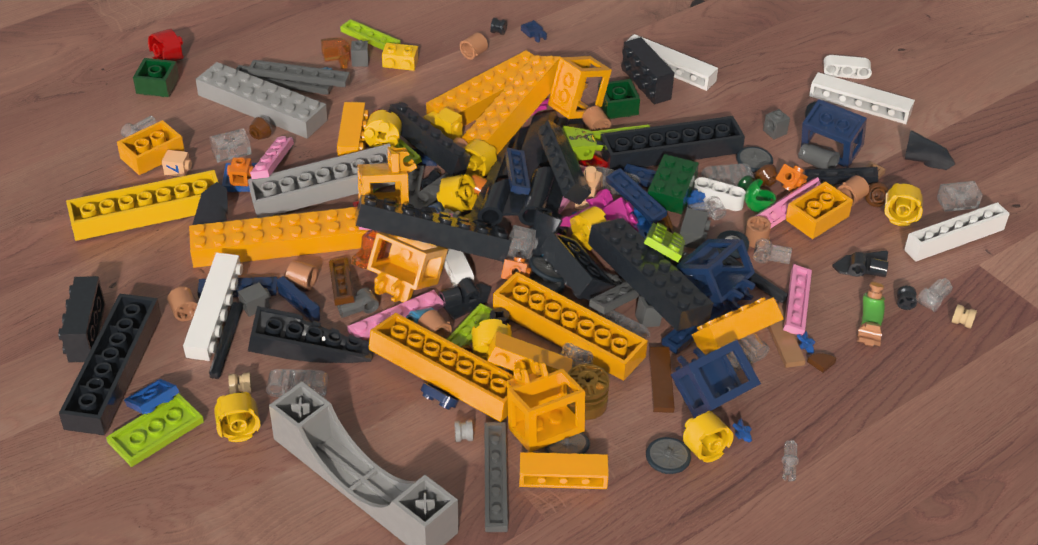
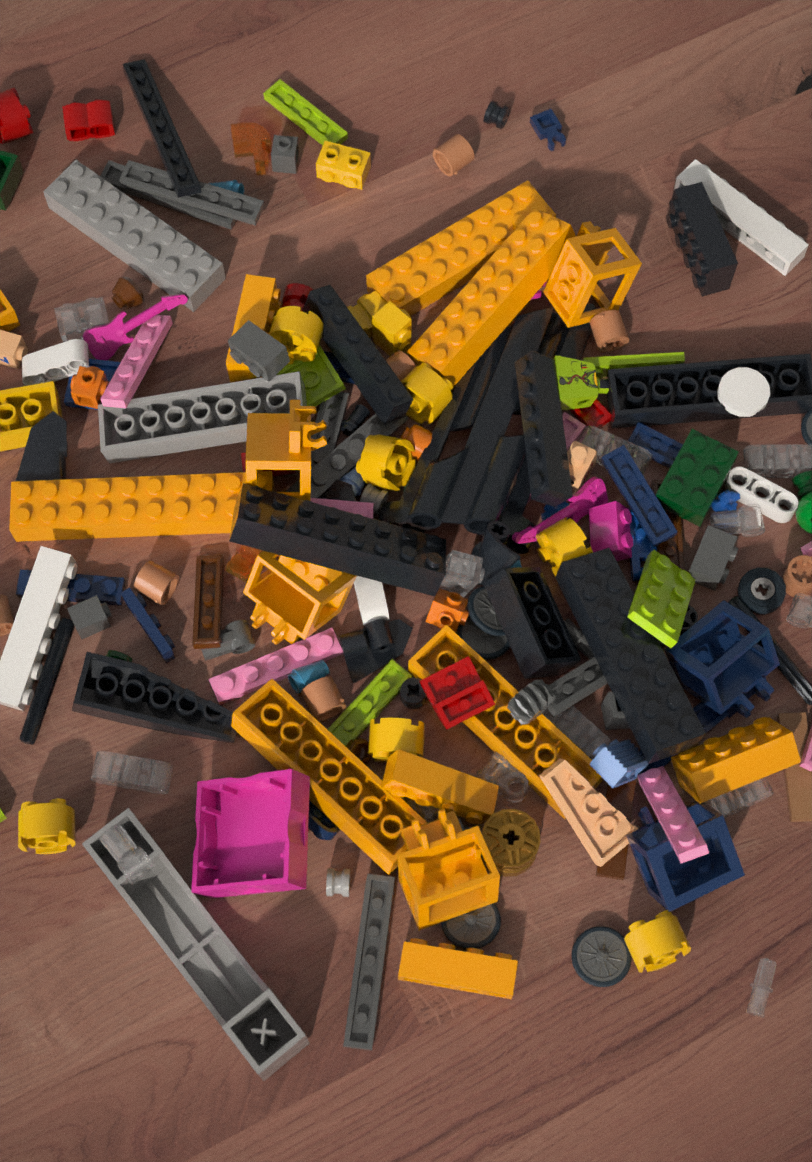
camera: 10 degrees right, 25 degrees up
tan wheel [228,372,252,394] -> none
dark blue plate [505,148,530,195] -> none
dark green brick [597,79,640,119] -> none
blue plant [732,418,752,442] -> none
none -> white beam [22,339,89,386]
none -> red brick [62,99,115,141]
none -> dark pink piece [83,294,188,361]
none -> clear piece [99,824,156,885]
none -> black tile [123,59,201,198]
none -> dark pink tile [191,769,310,898]
none -> dark grey brick [228,320,290,382]
none -> red slope [419,656,496,730]
none -> dark grey gear [507,680,556,725]
none -> light nougat wing [539,759,638,867]
none -> medium blue brick [590,739,649,788]
none -> bright pink plate [637,766,709,863]
none -> white tile [717,367,770,417]

